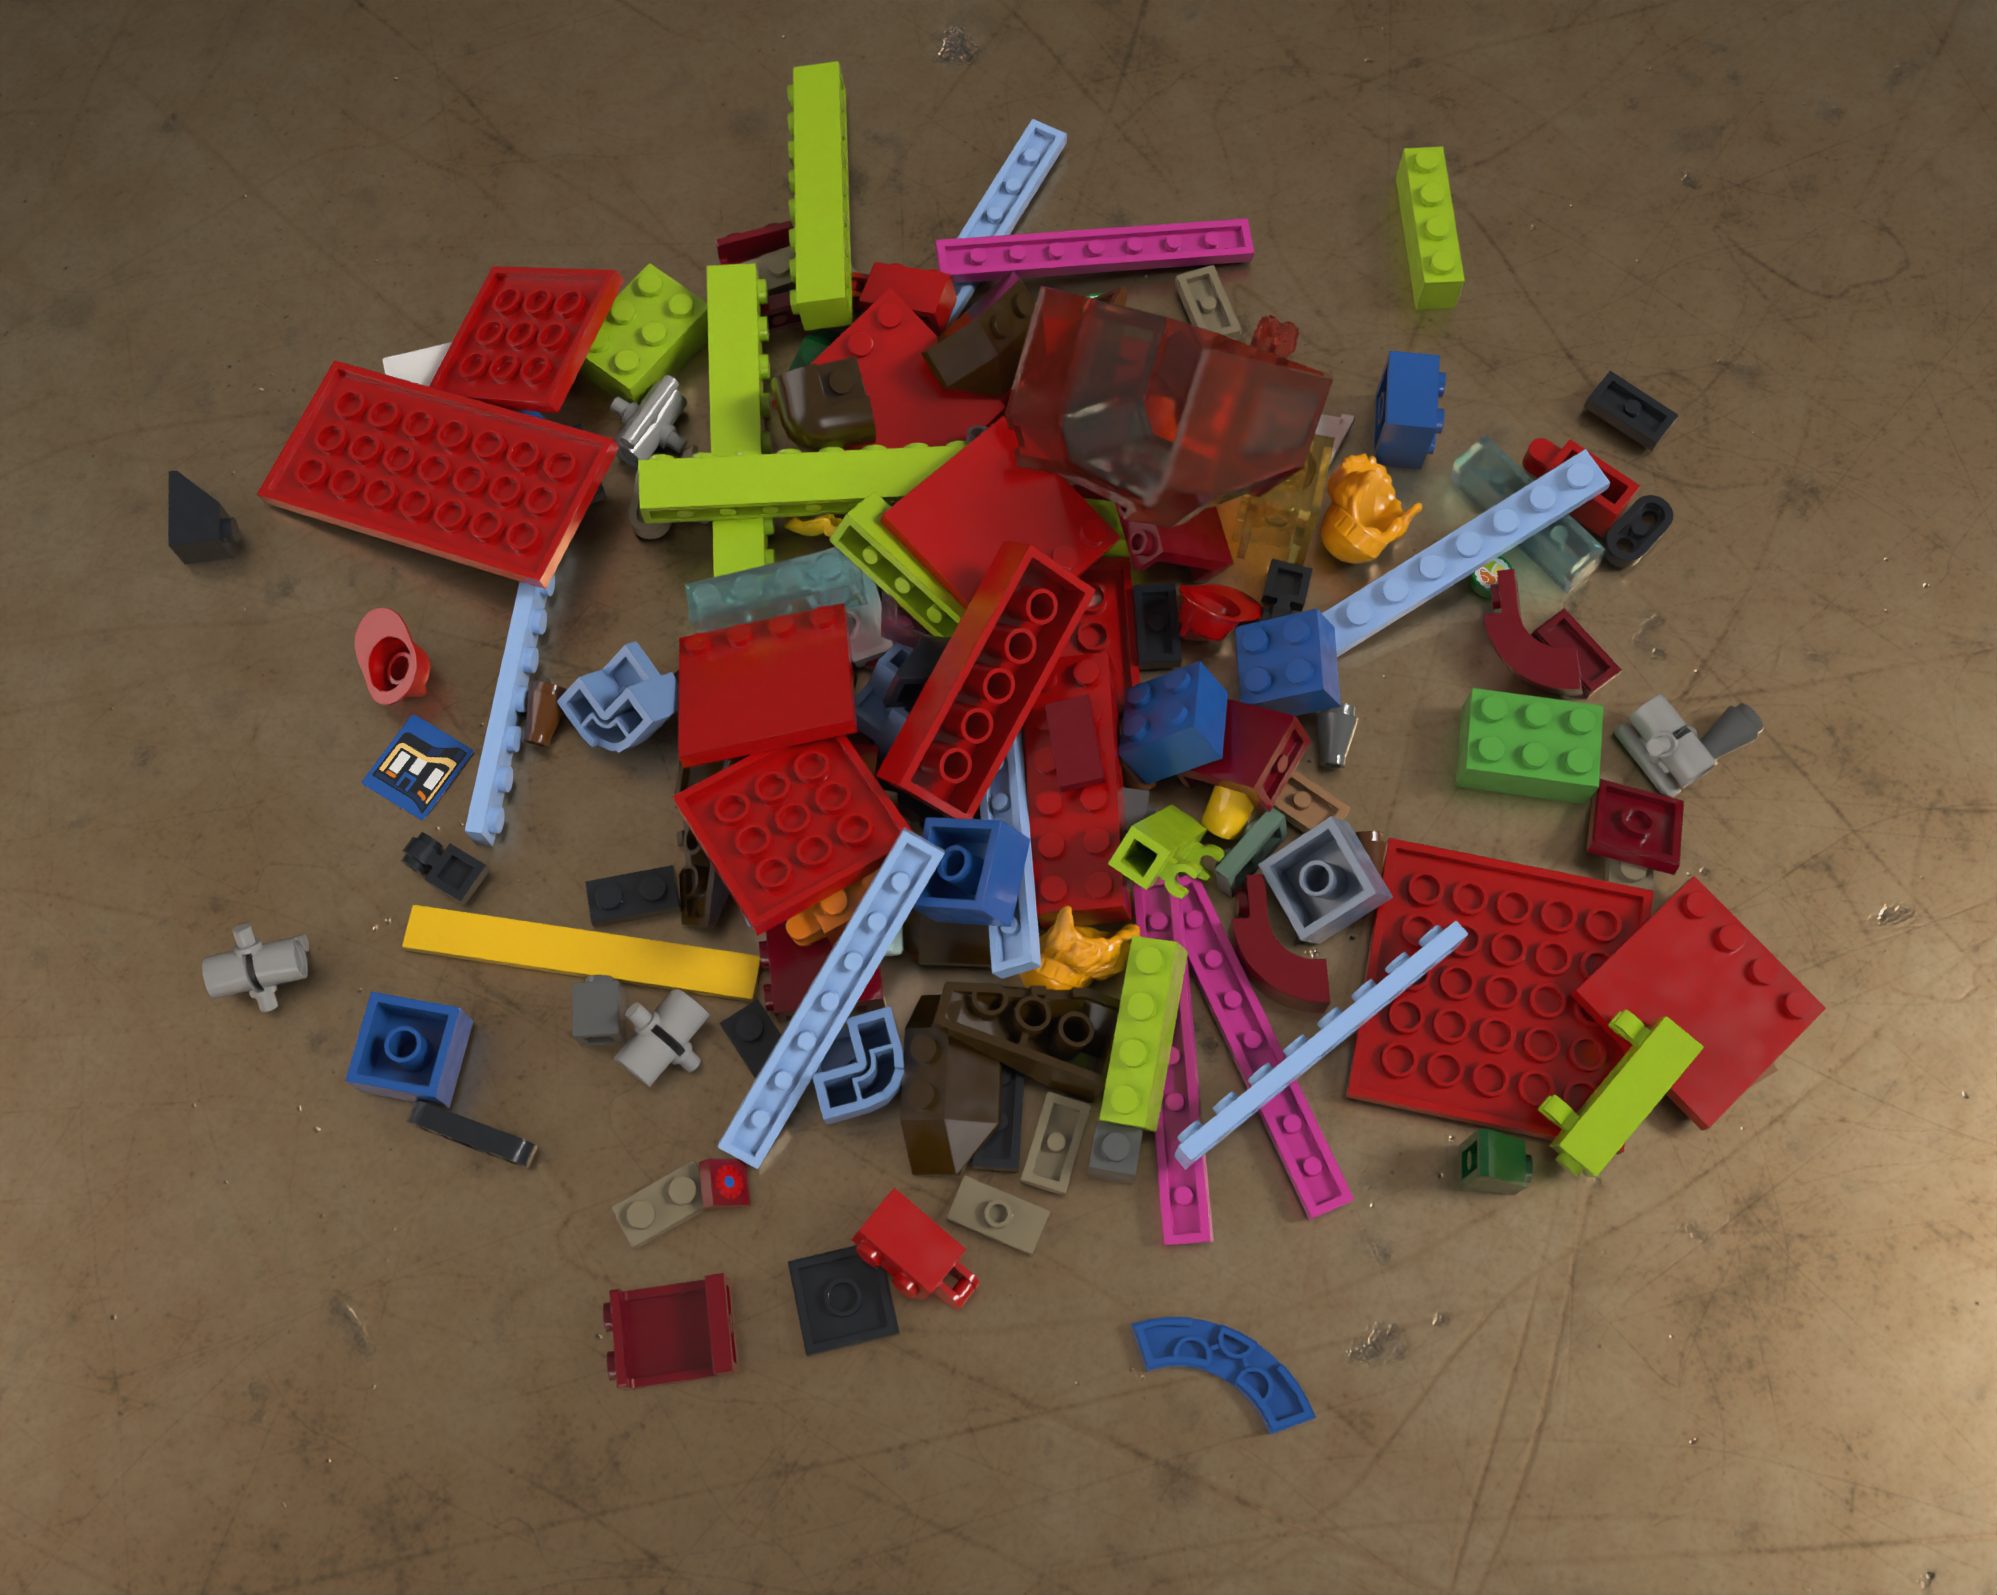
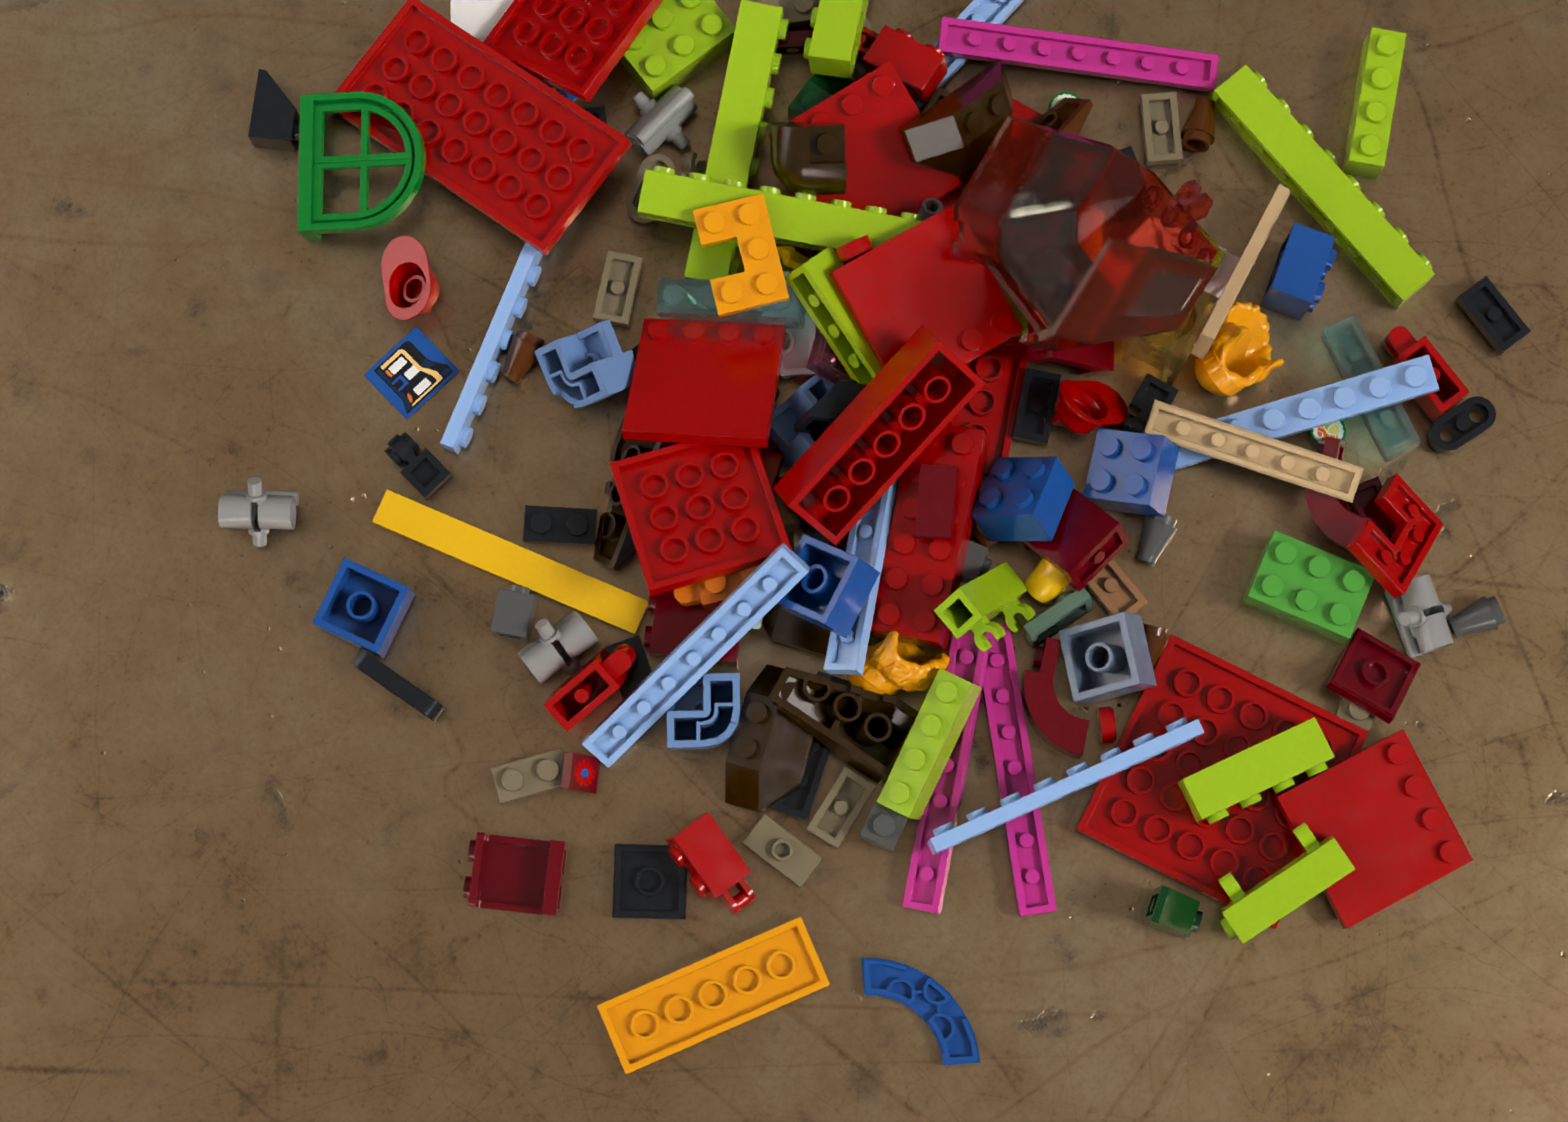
camera: 15 degrees right, 10 degrees up
none -> green window [297,92,426,241]
none -> red brick [543,644,636,732]
none -> dark tan plate [593,250,643,328]
none -> light orange plate [597,917,830,1075]
none -> light orange plate [693,193,789,317]
none -> red tile [835,235,873,263]
none -> red tile [1097,706,1117,744]
none -> tan tile [1144,400,1364,503]
none -> lime brick [1178,717,1335,825]
none -> reddish brown cone [1181,97,1216,152]
none -> tan tile [1191,184,1291,359]
none -> lime brick [1211,65,1435,309]
none -> red plate [1347,474,1444,598]

